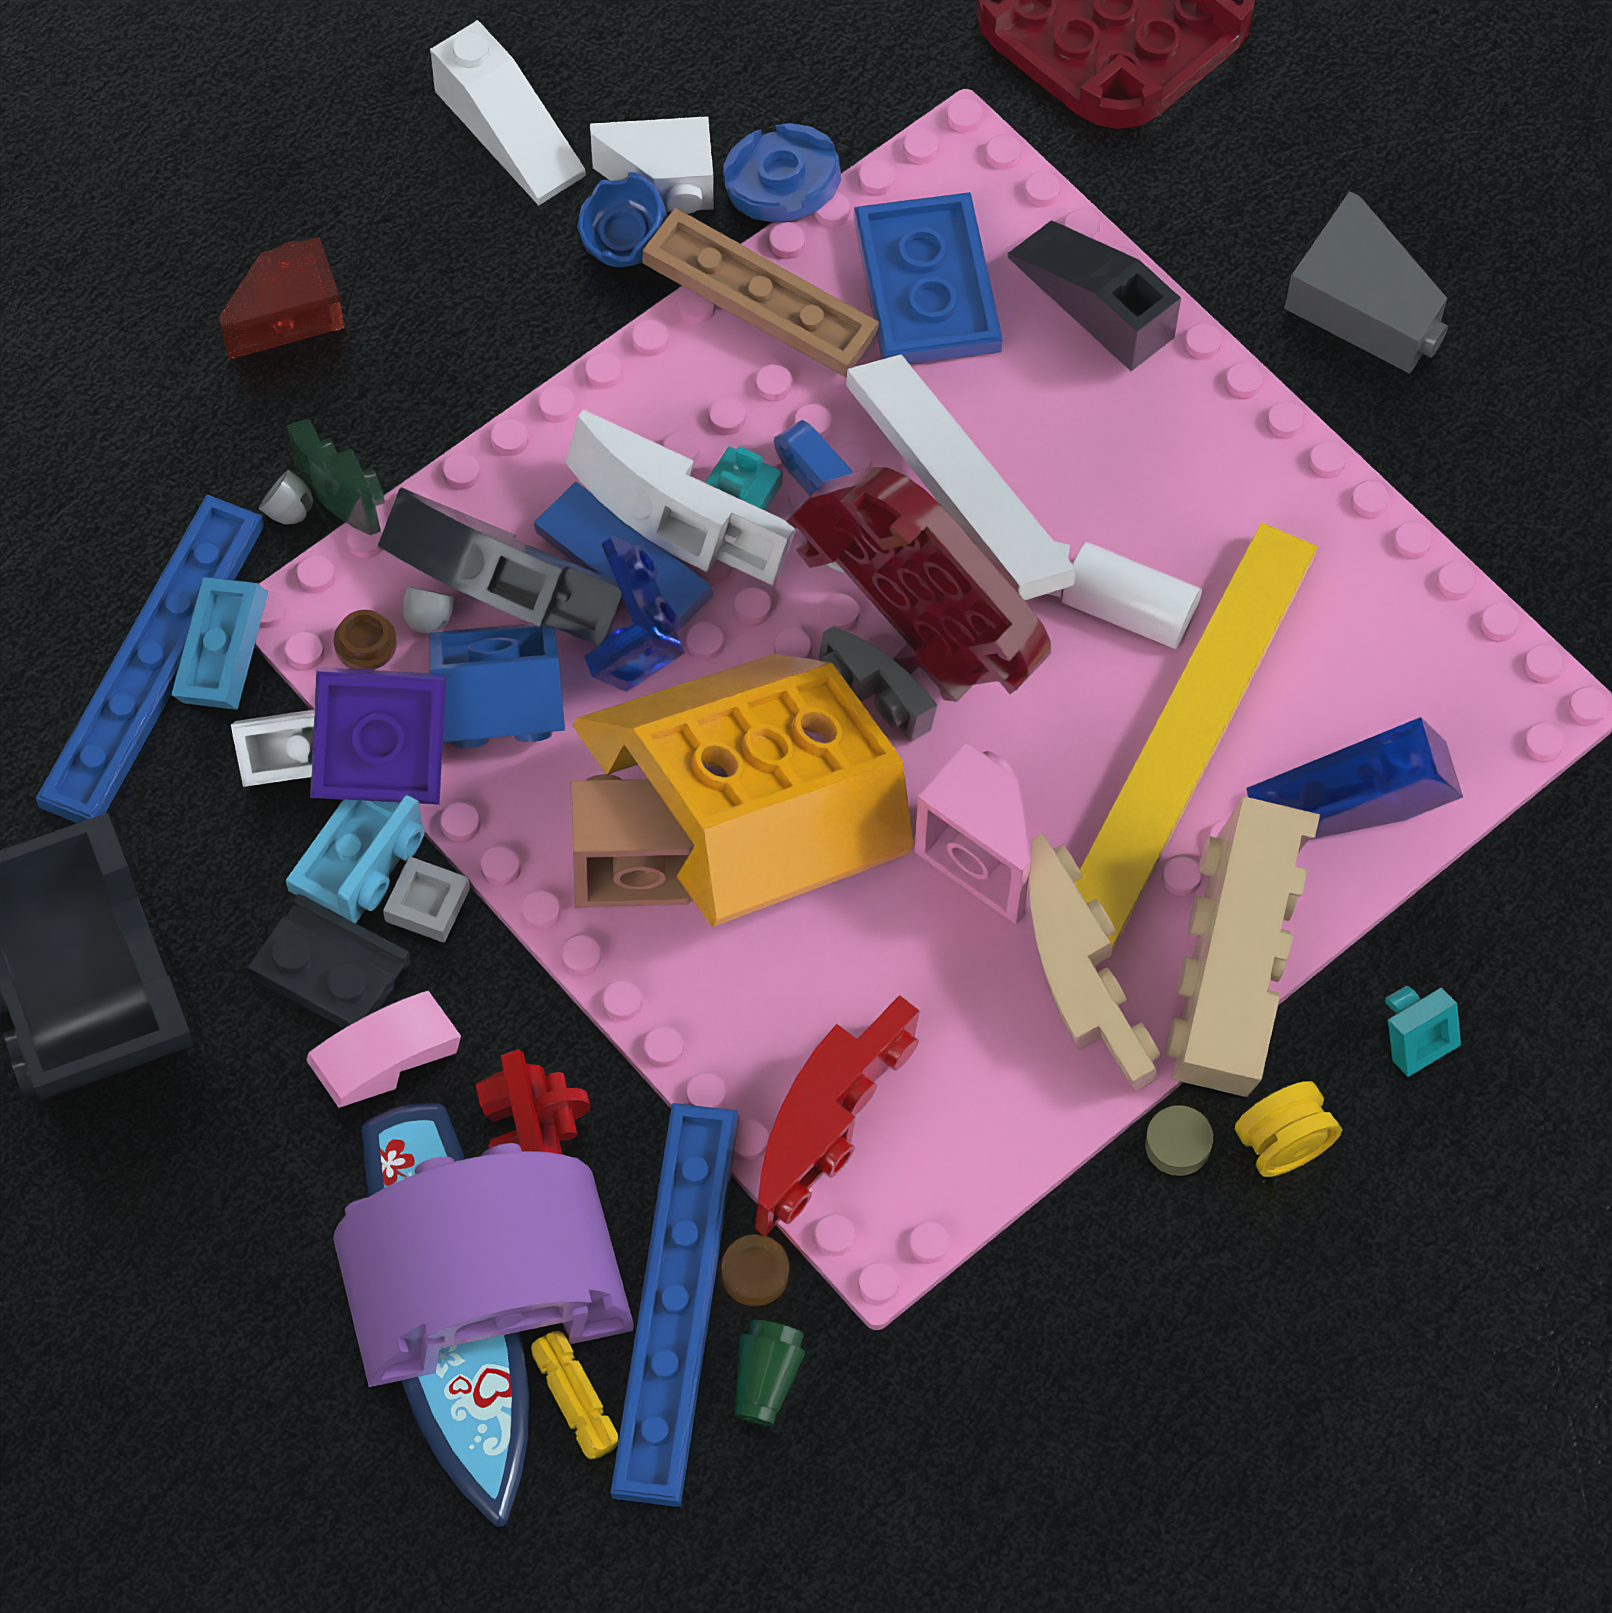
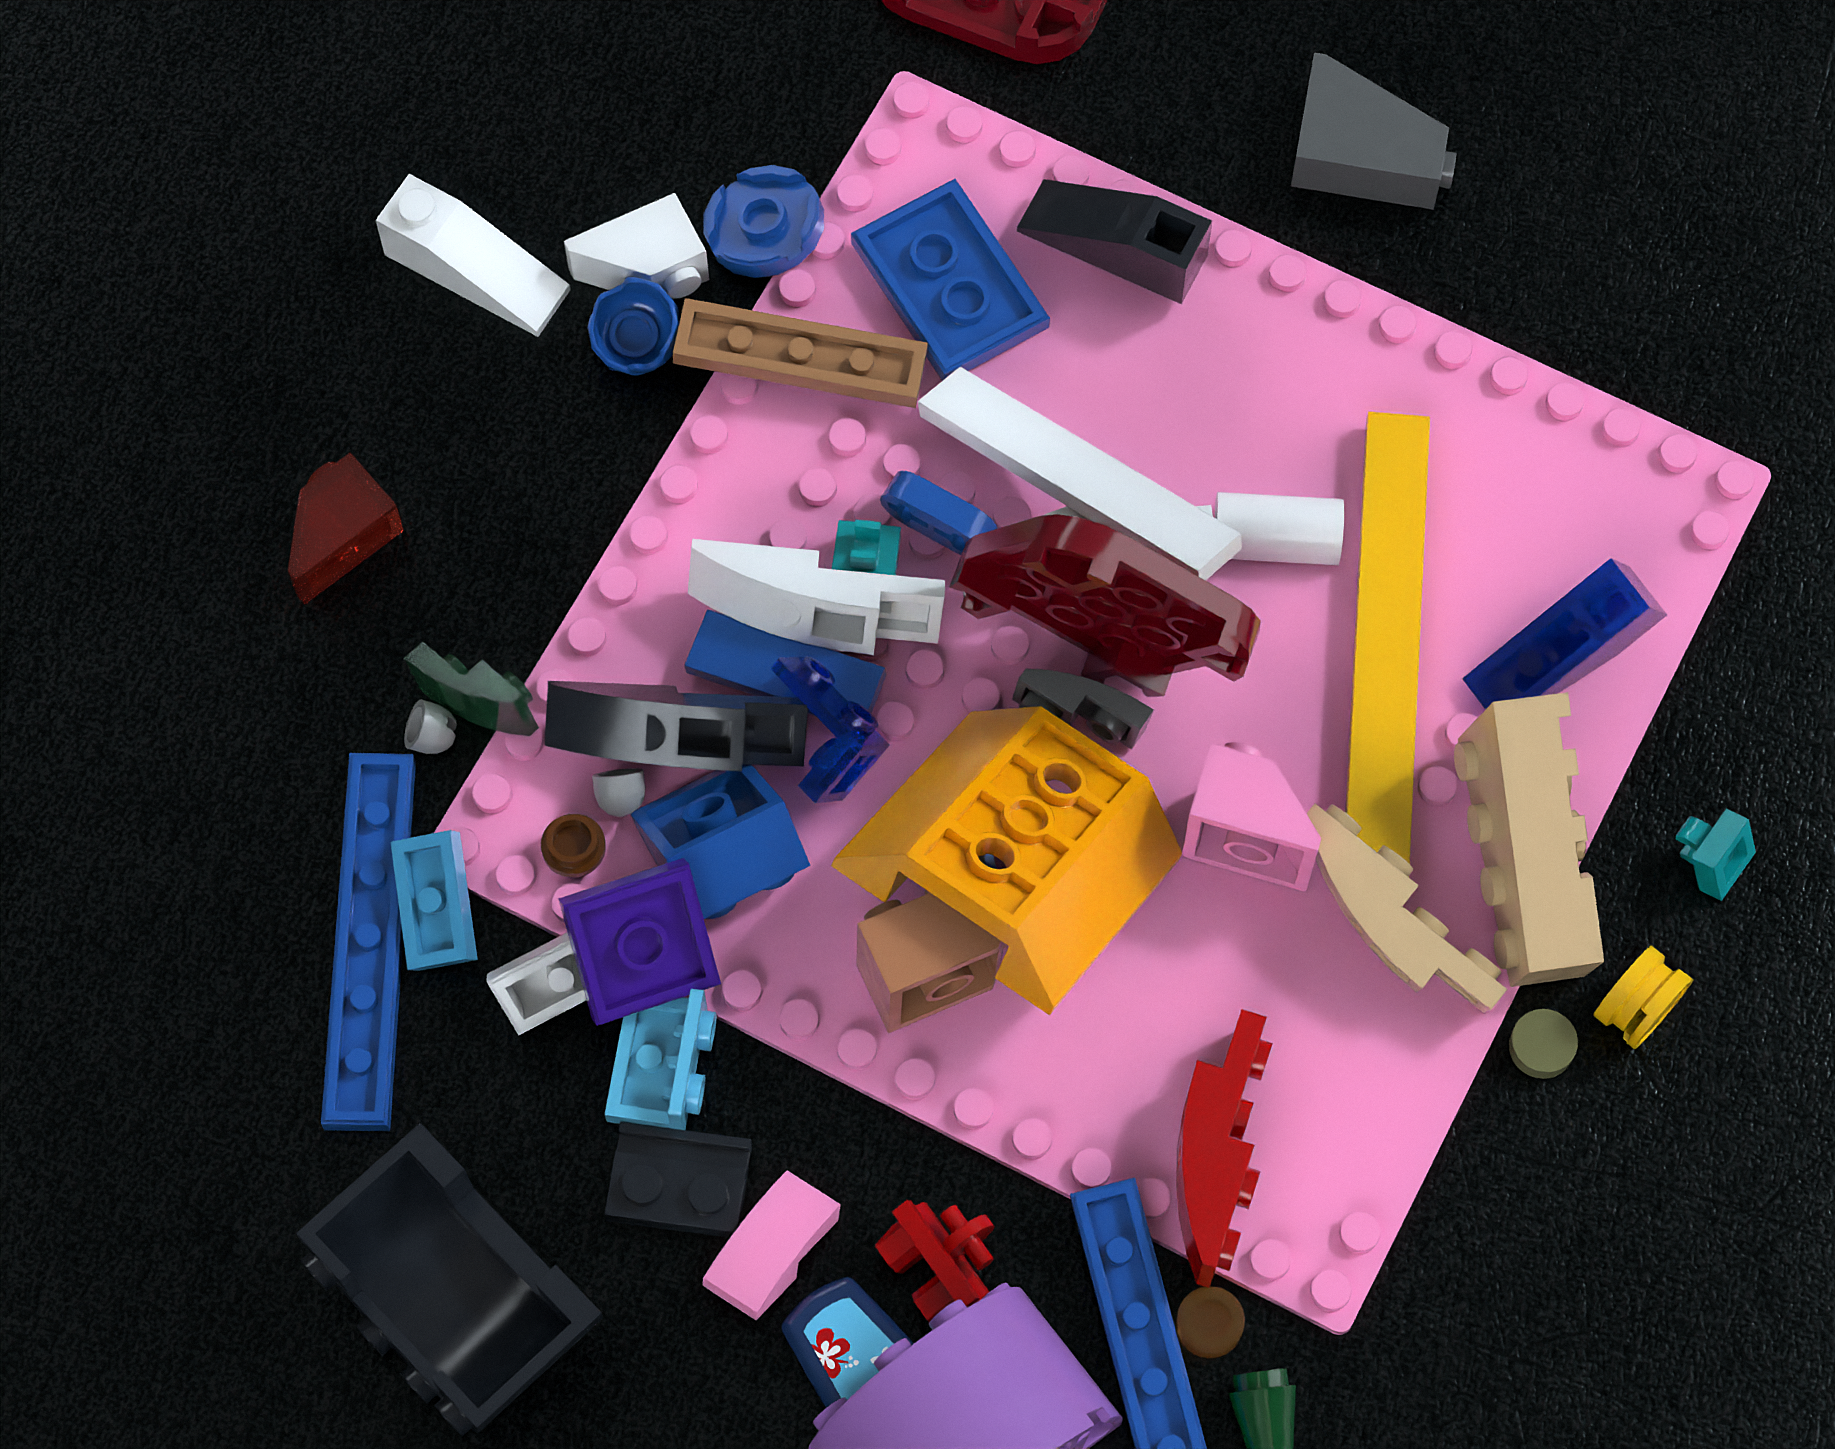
camera: 20 degrees left, 5 degrees up
light grey plate [383,856,470,943] -> none

